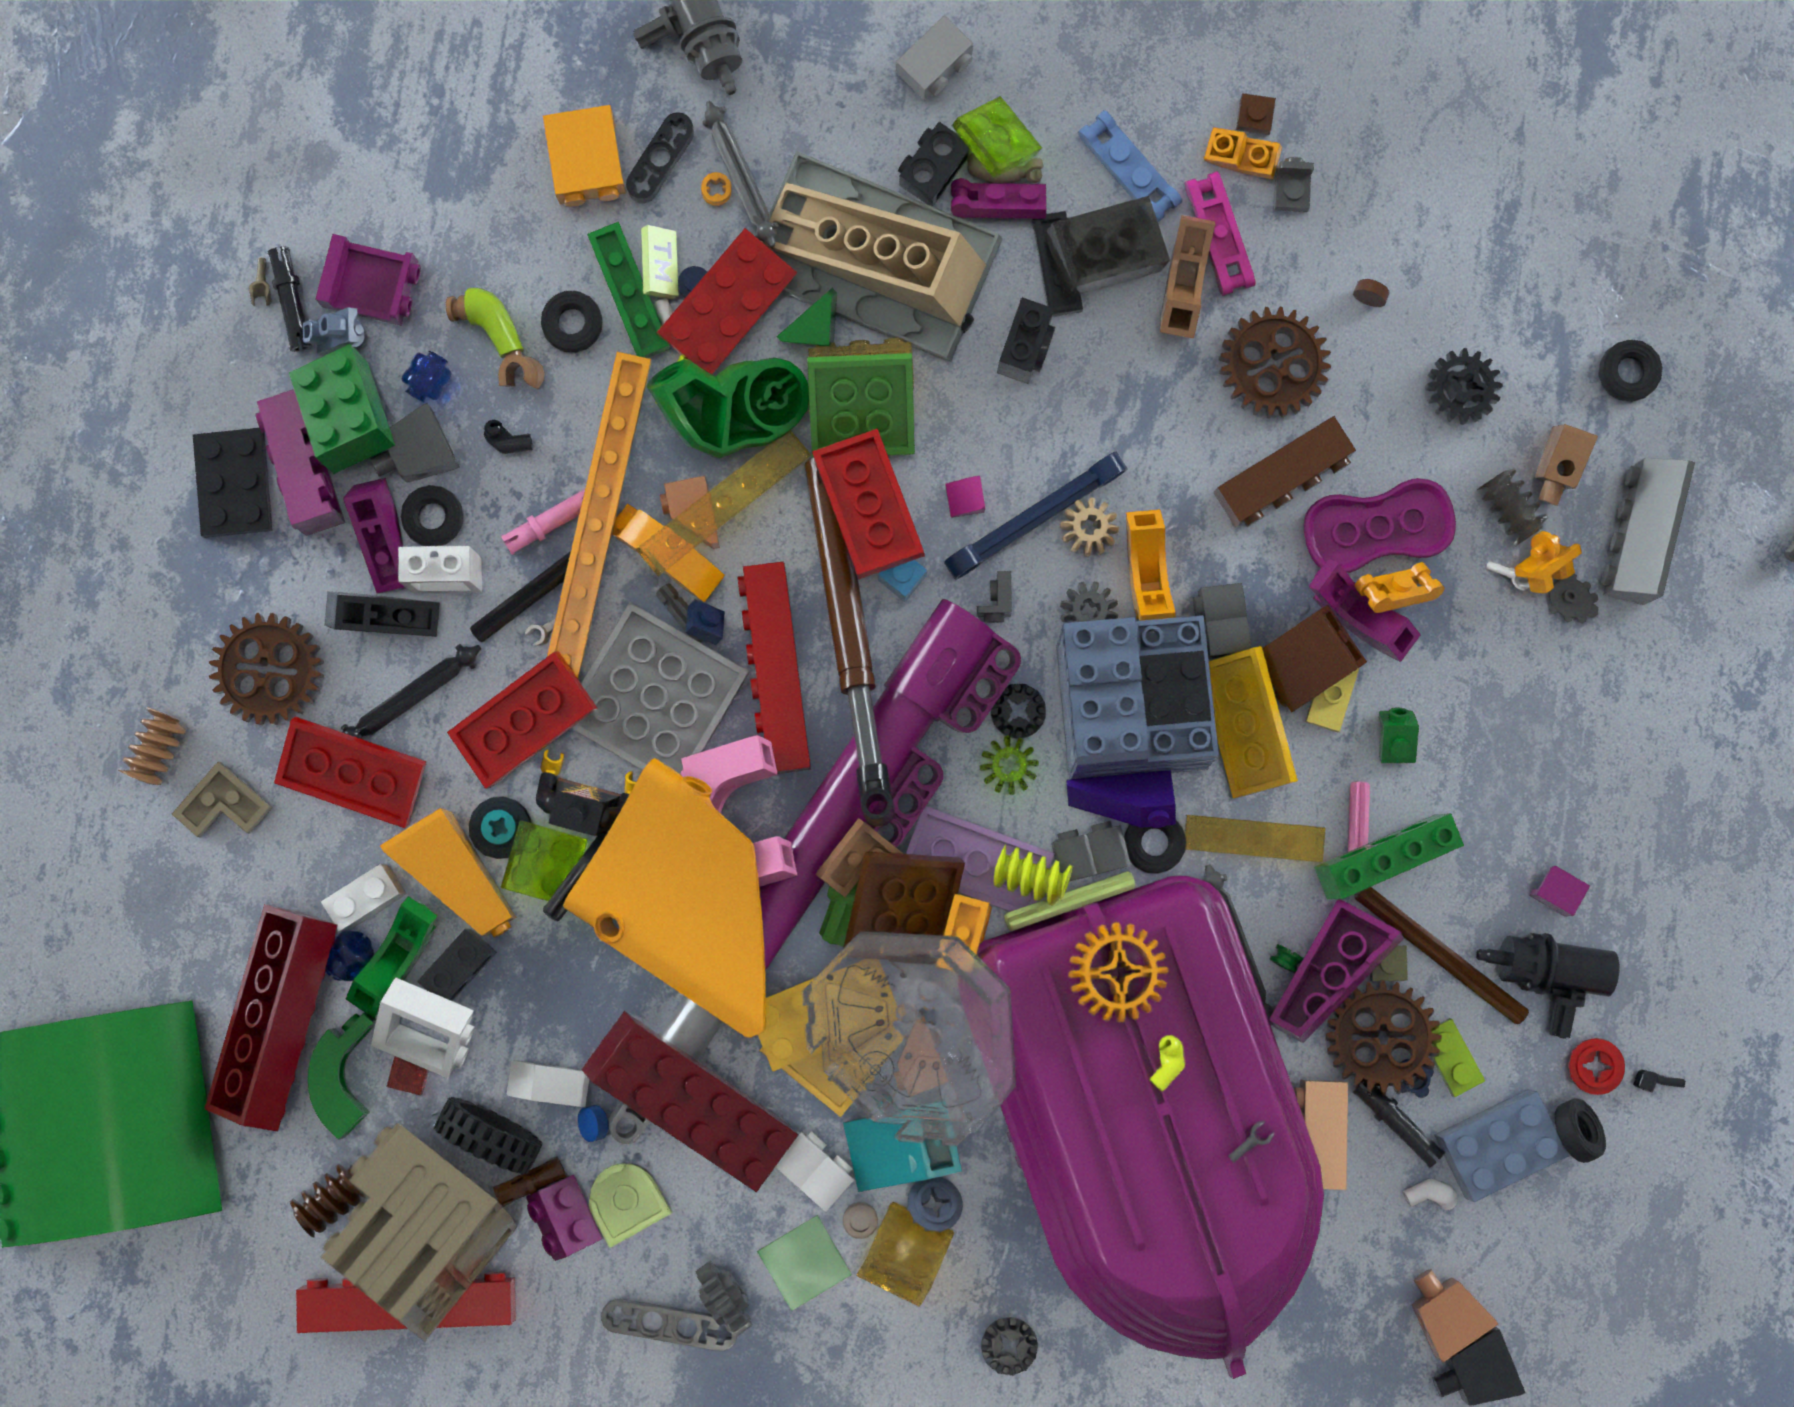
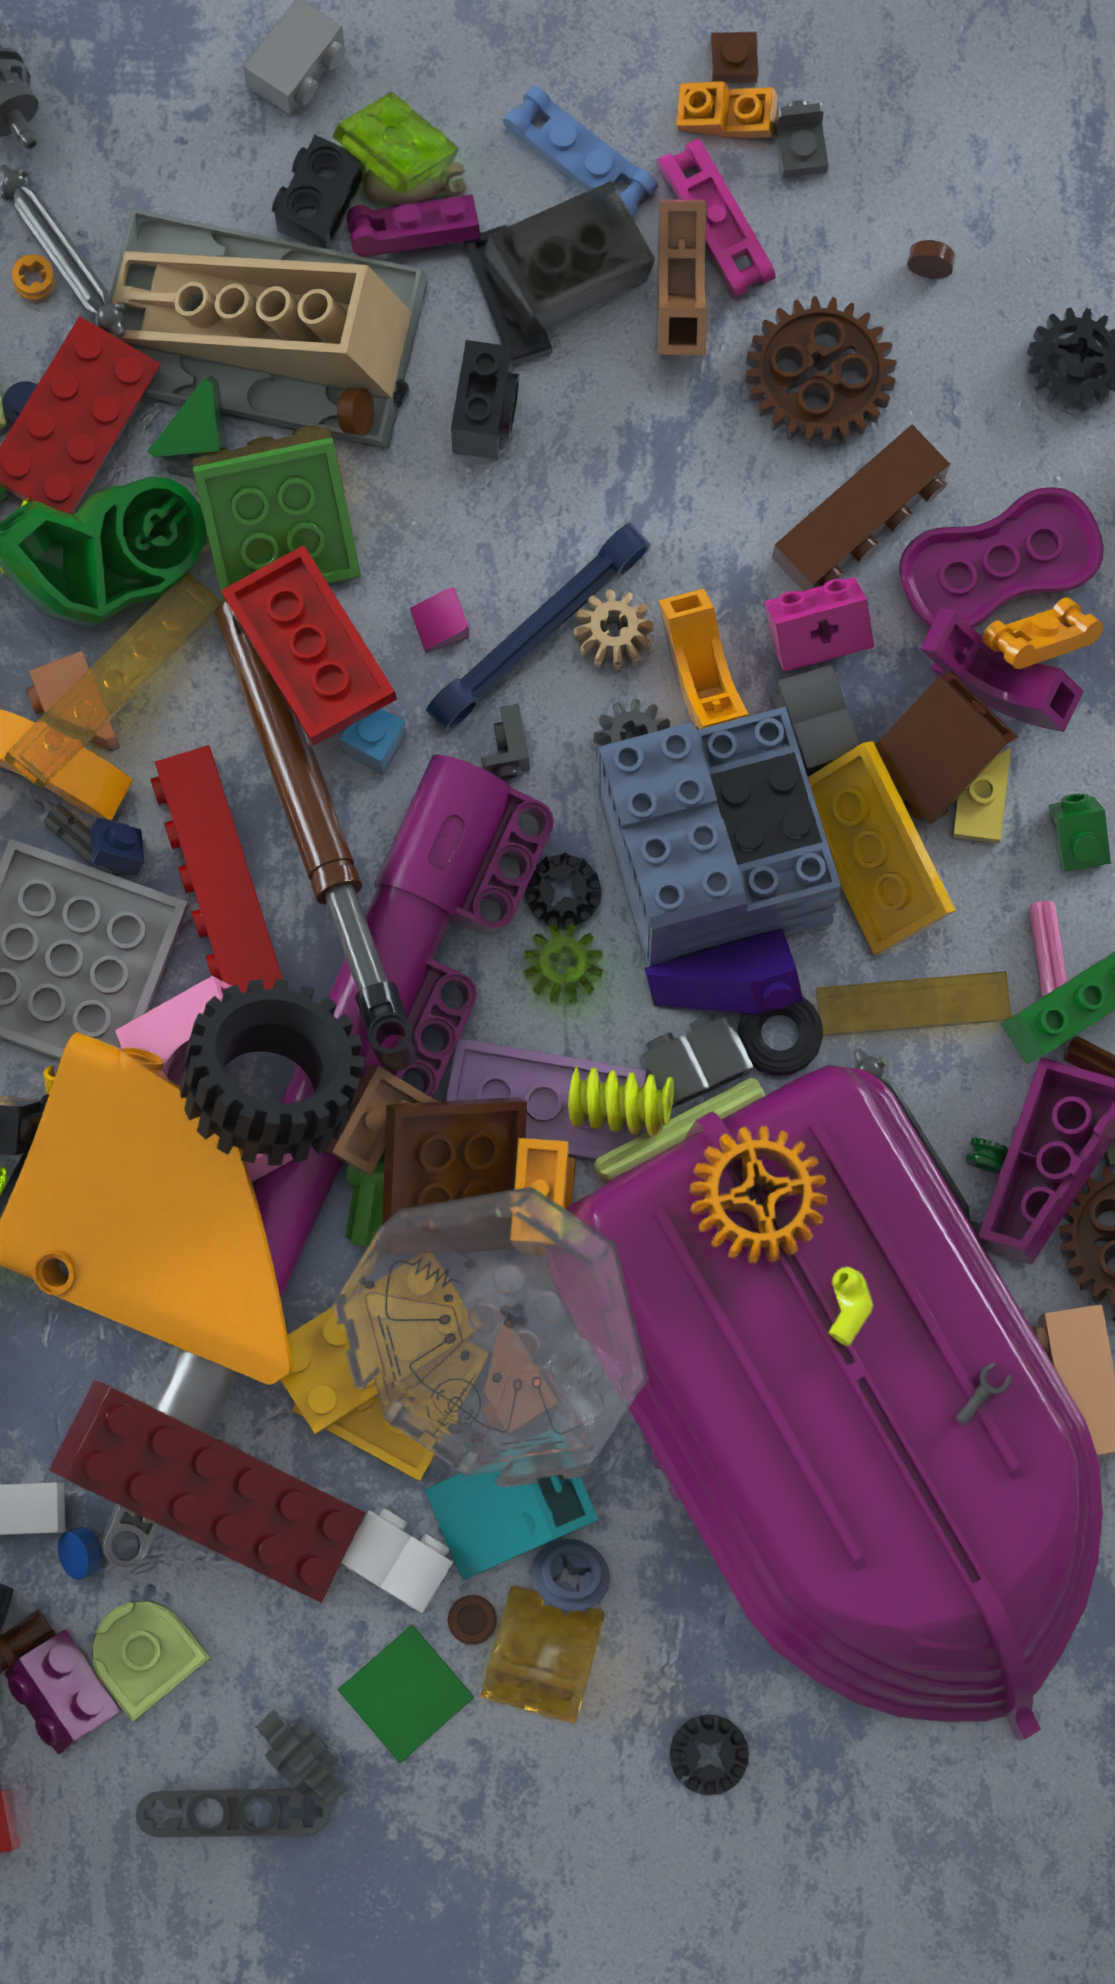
camera: 10 degrees left, 5 degrees down
none -> black tyre [180,979,364,1166]
none -> reddish brown tile [337,388,374,436]
none -> dark pink brick [764,577,874,672]

